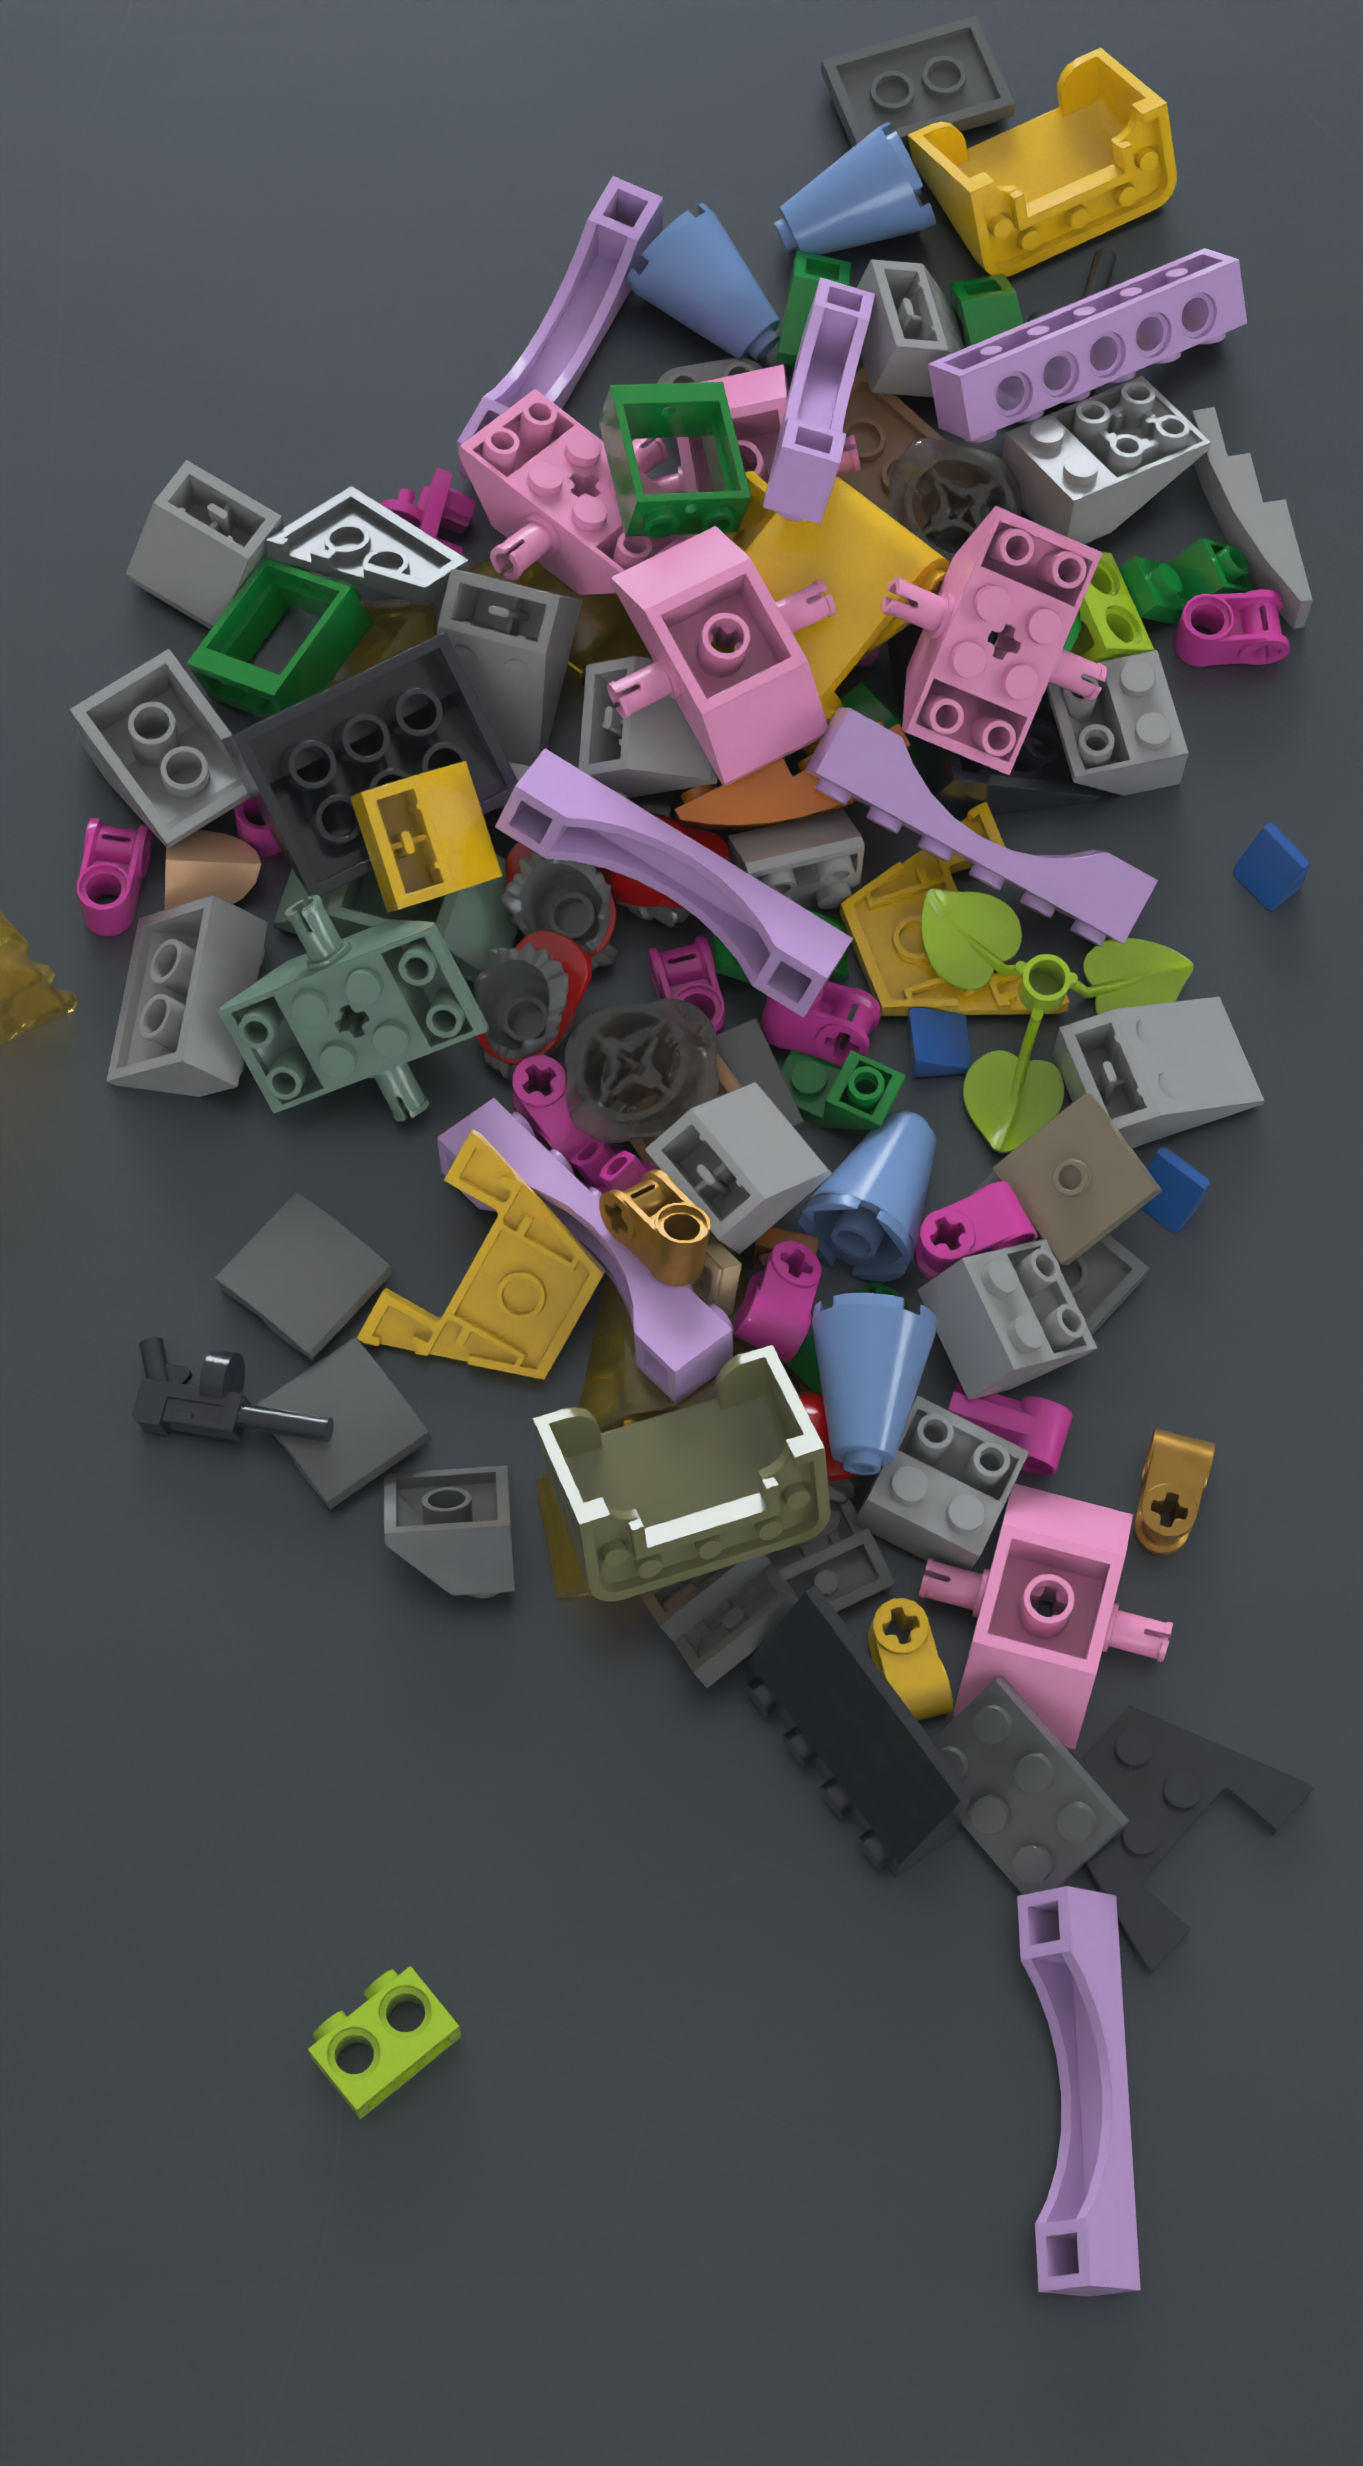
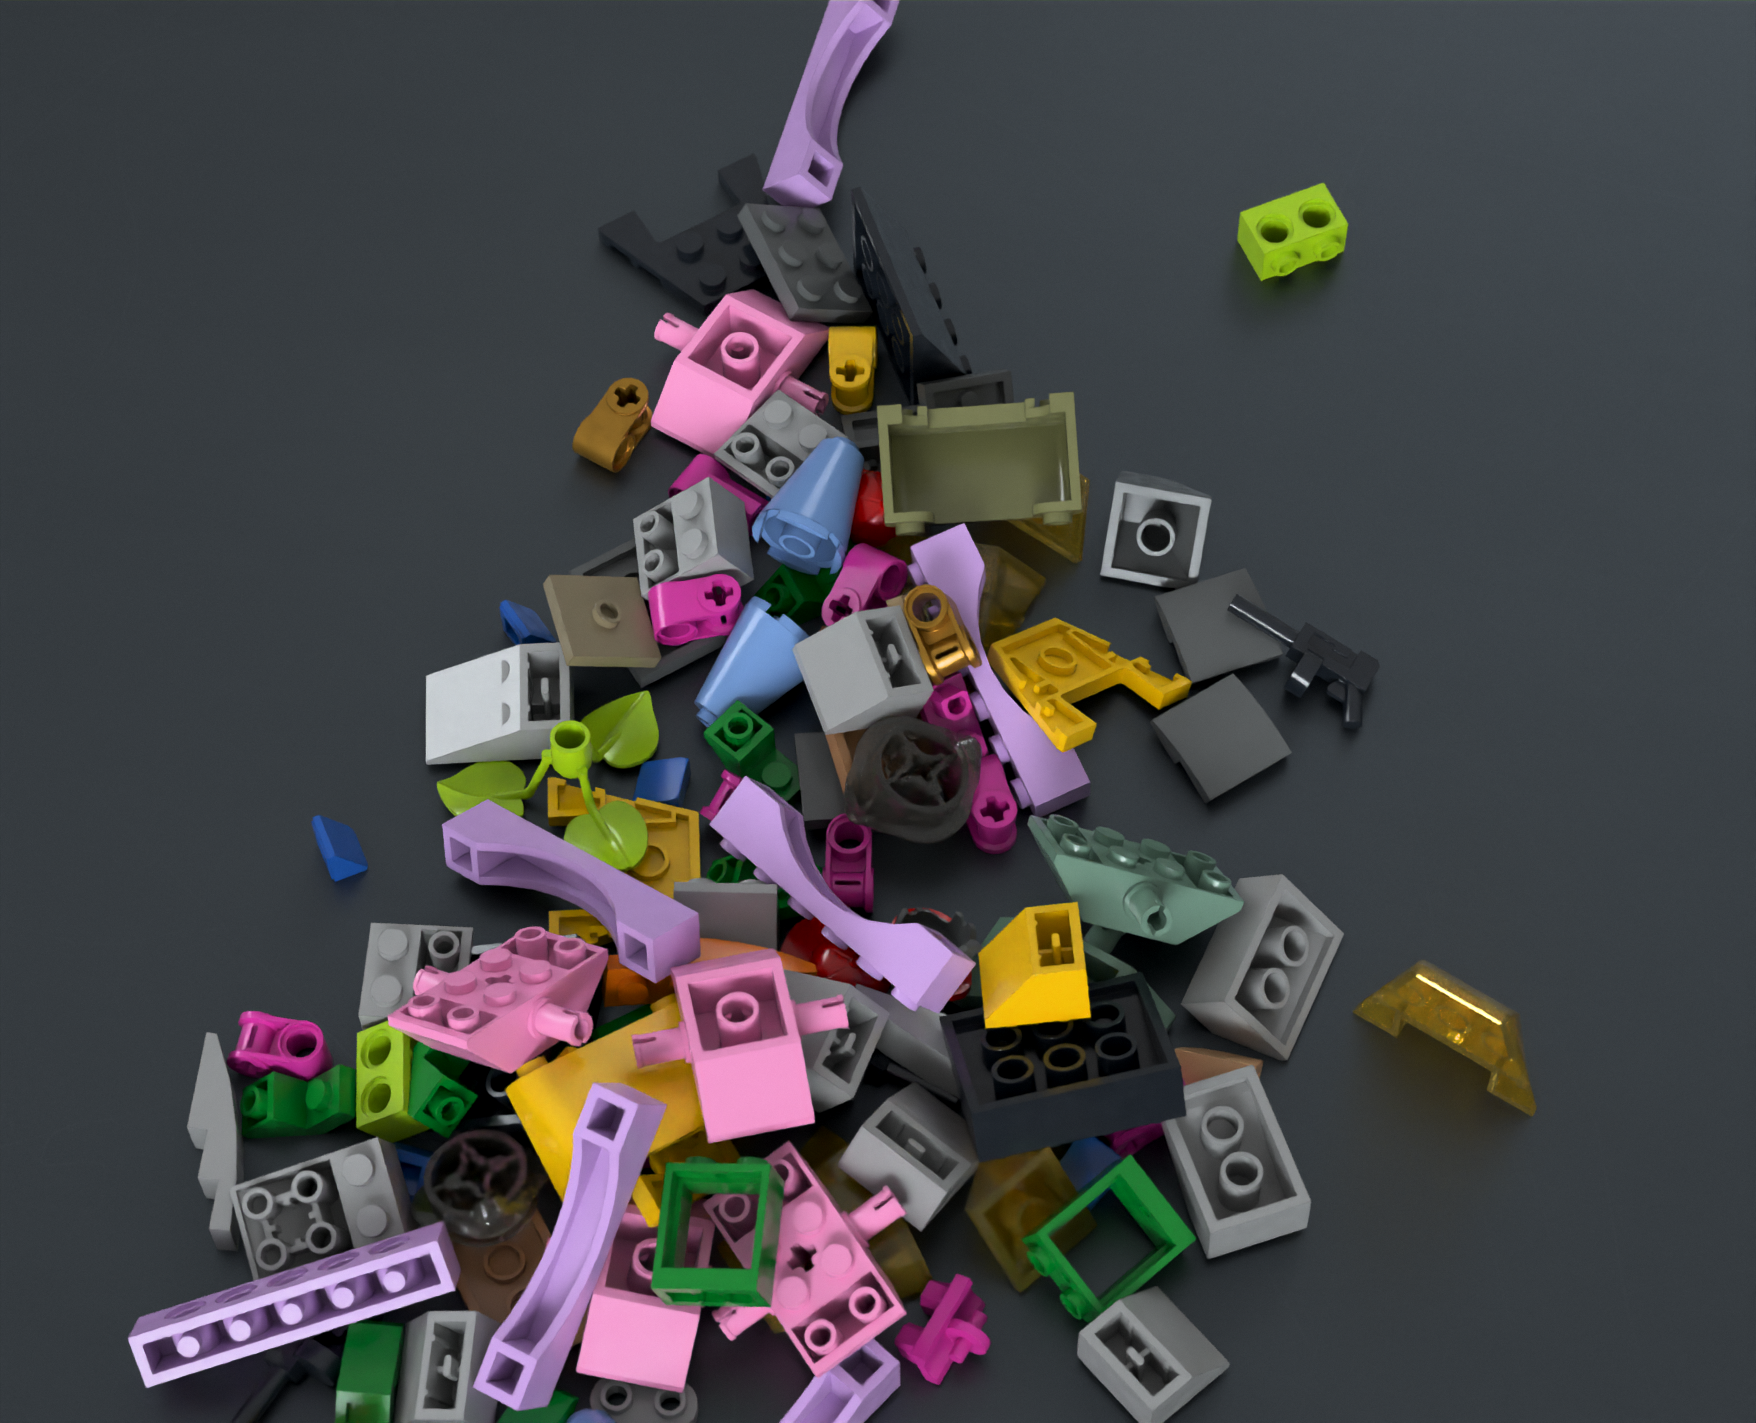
camera: 160 degrees left, 10 degrees down
dark pink piece [77,817,153,937] -> none
dark grey wing [265,486,470,606] -> none
dark grey hair [474,930,592,1081] -> none

